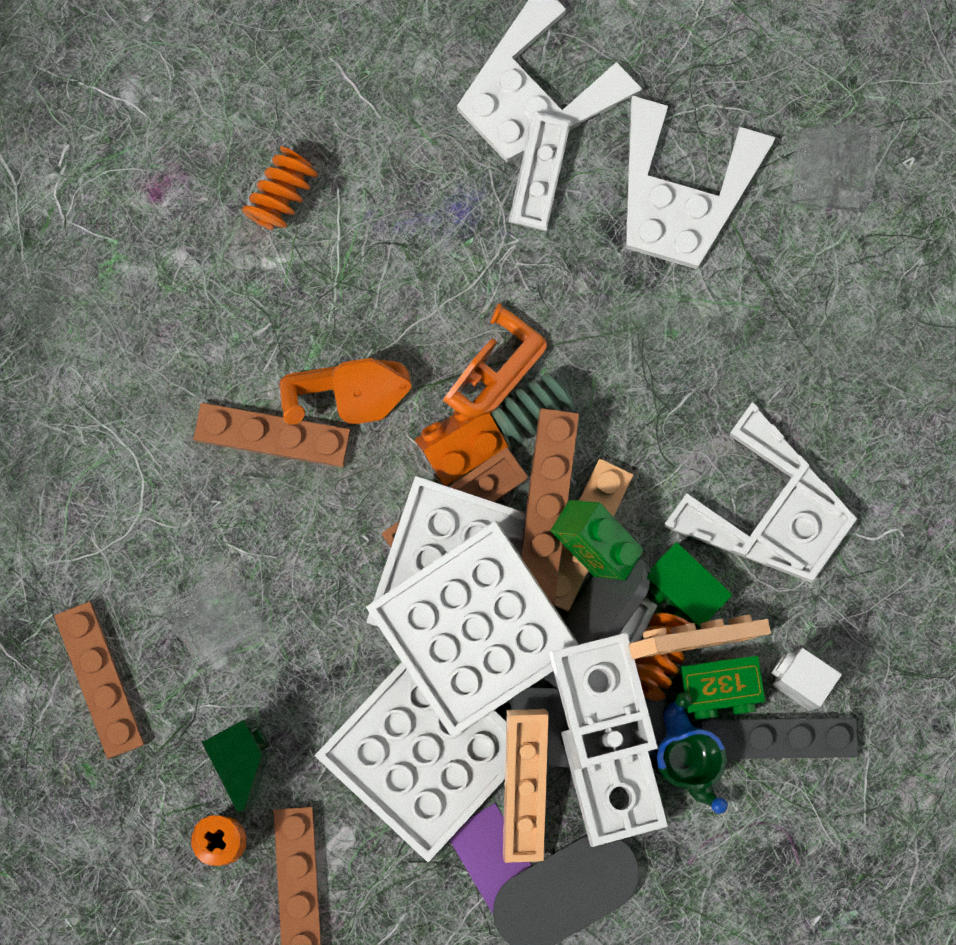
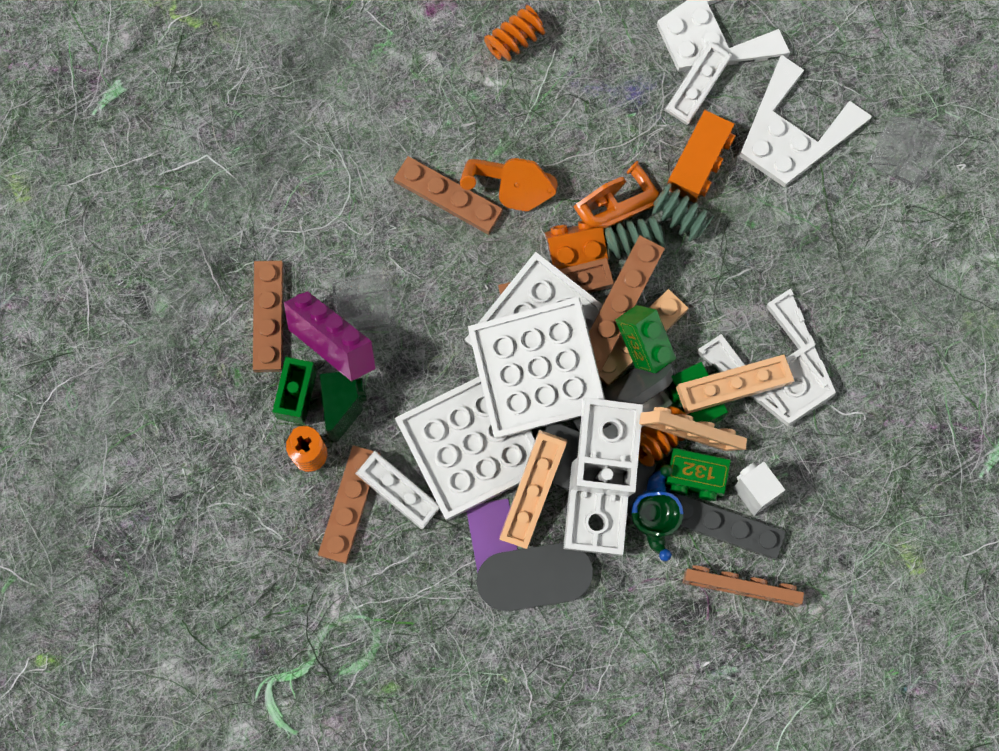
camera: 25 degrees right, 5 degrees down
none -> green brick [272,357,318,425]
none -> magenta brick [284,291,376,381]
none -> white tile [355,451,440,529]
none -> sand green piece [652,182,714,242]
none -> orange brick [667,110,736,202]
none -> light nougat plate [676,355,794,414]
none -> nougat plate [682,565,804,607]

